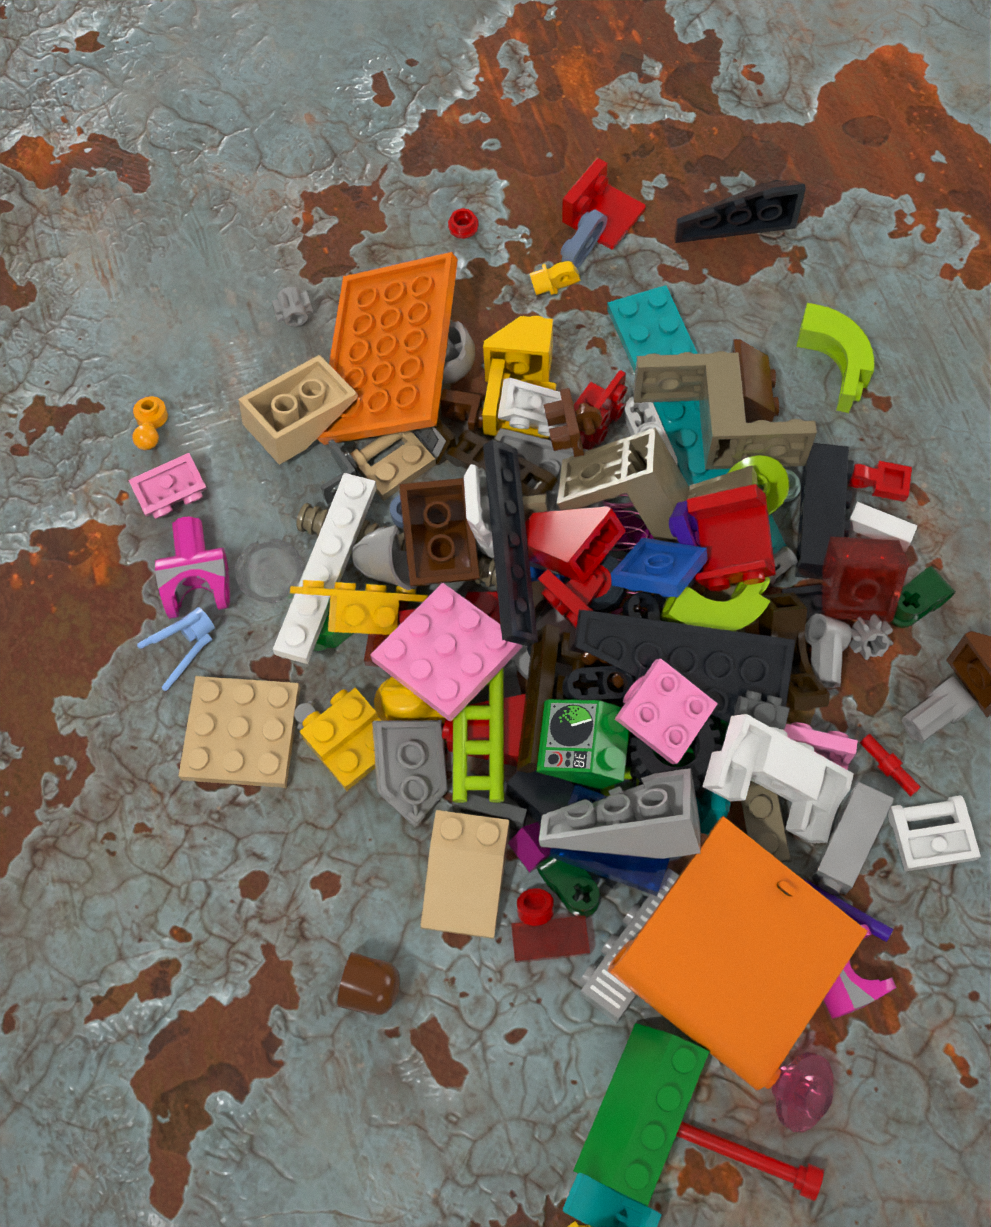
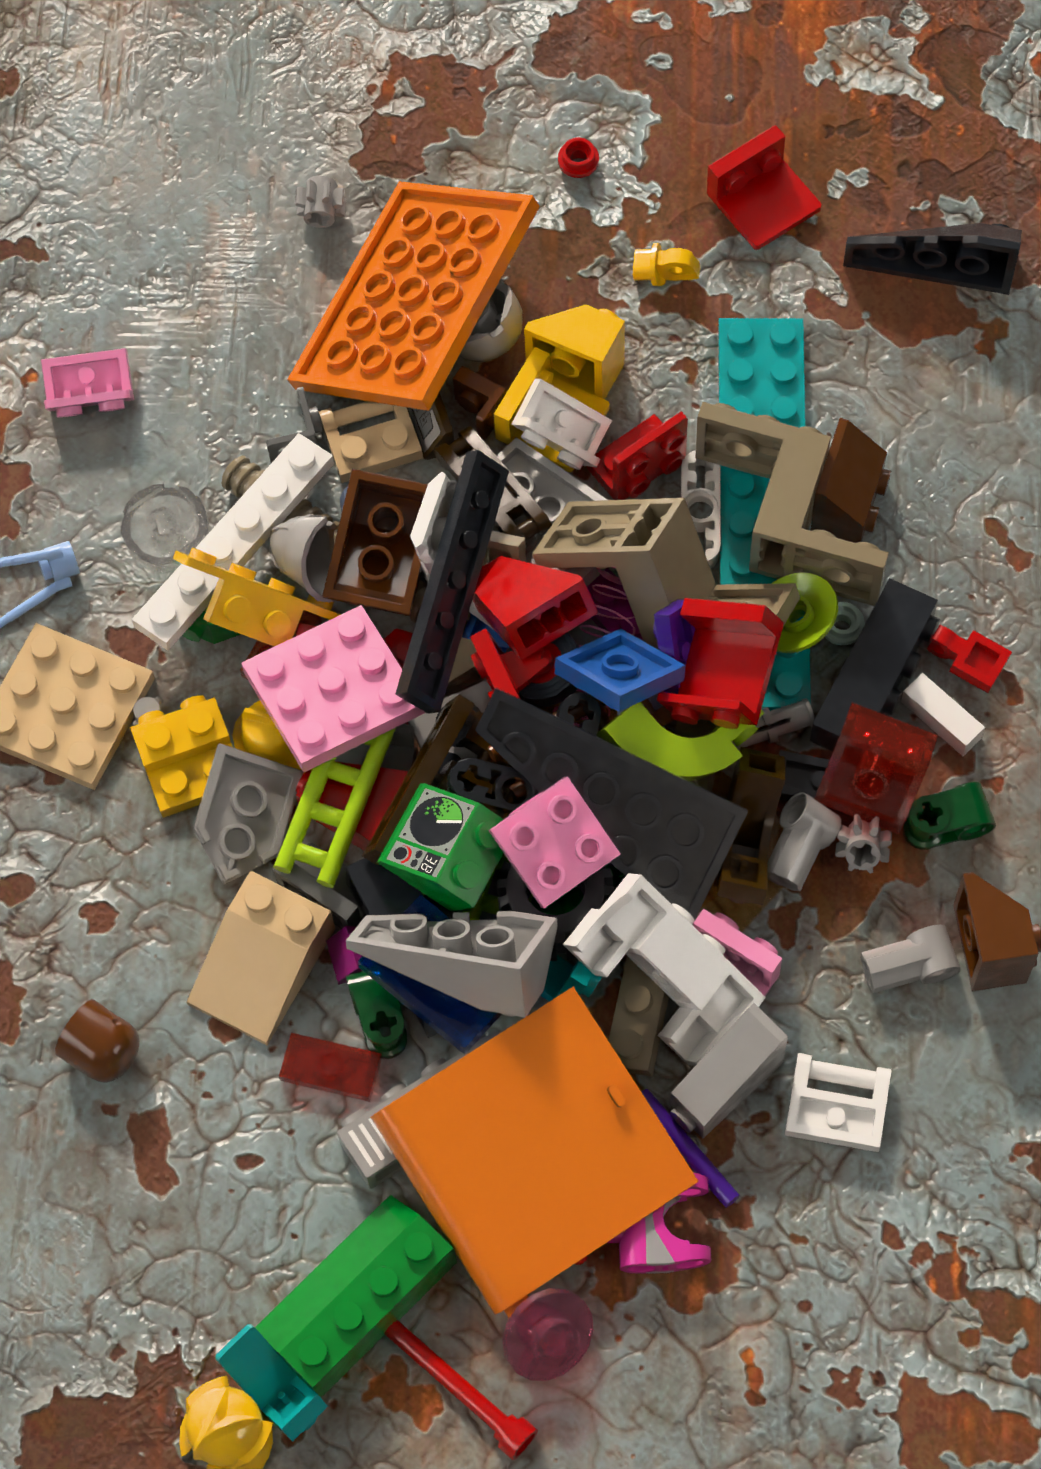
camera: 20 degrees right, 0 degrees up
light orange plate [132,396,168,450] -> none
dark pink connector [155,516,231,619] -> none
tan slope [238,355,358,465] -> none
red tile [517,888,554,926] -> none
reddish brown hips [544,388,602,457] -> none
sand blue plate [560,209,607,268] -> none
dark grey piece [734,690,790,729] -> none
lime arch [796,303,874,413] -> none
red bar [860,734,921,797] -> none

